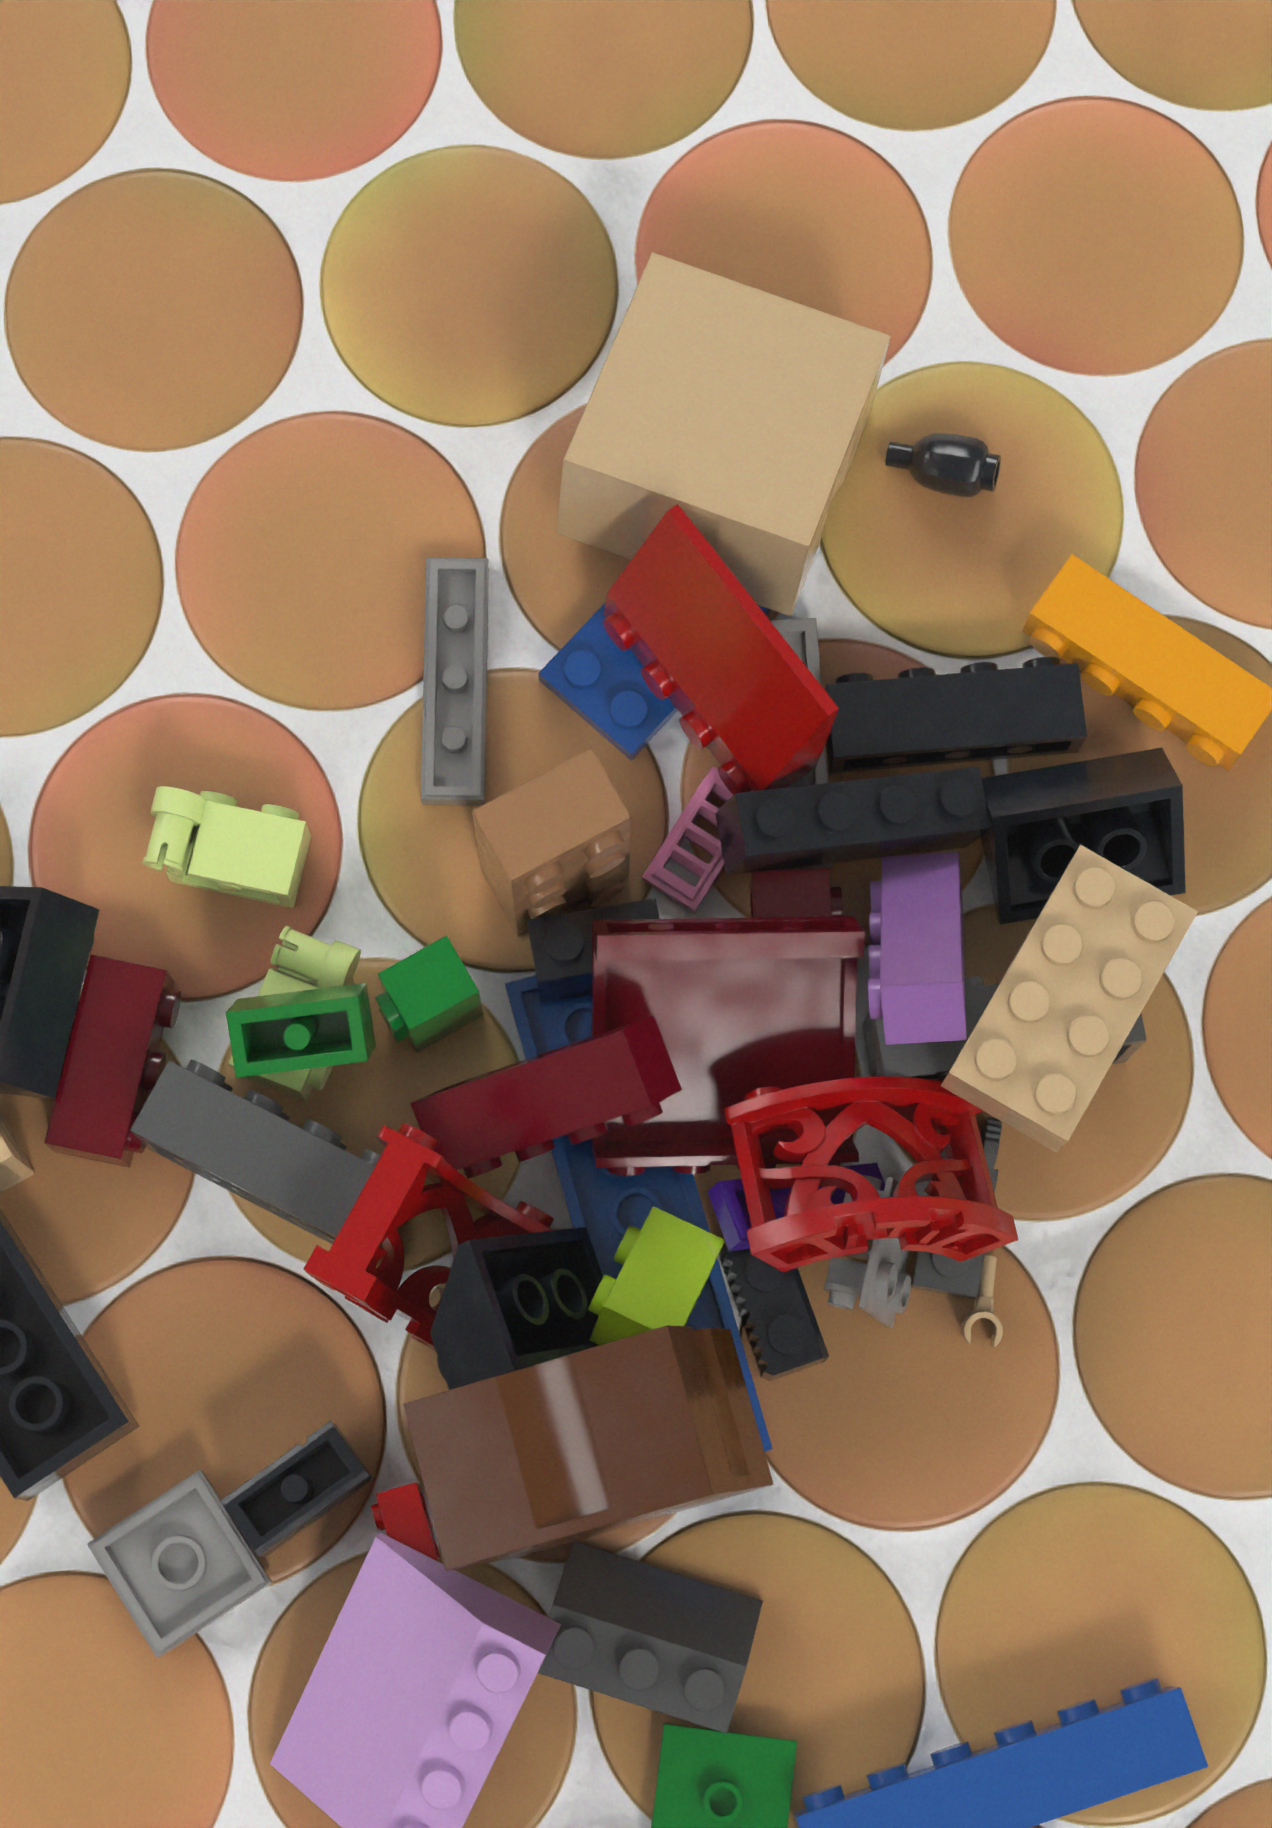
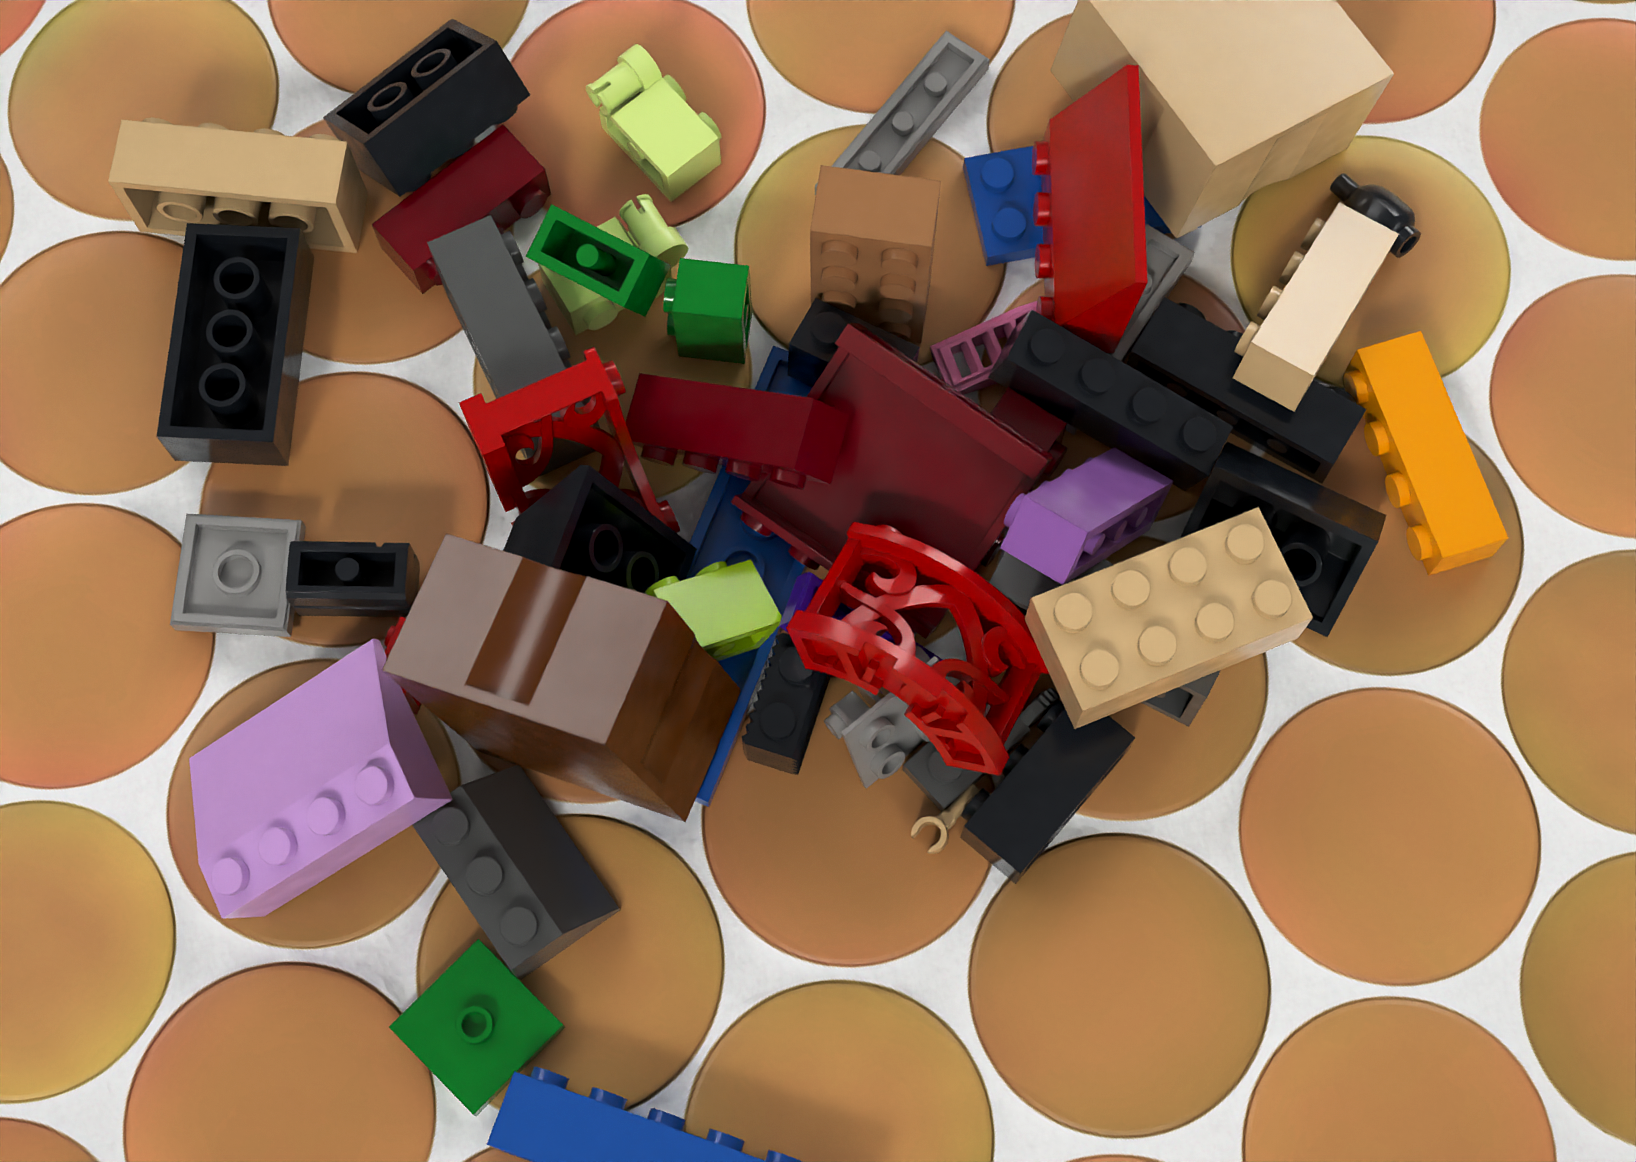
camera: 40 degrees right, 5 degrees down
none -> black brick [960,700,1136,884]
none -> tan brick [1233,202,1399,412]

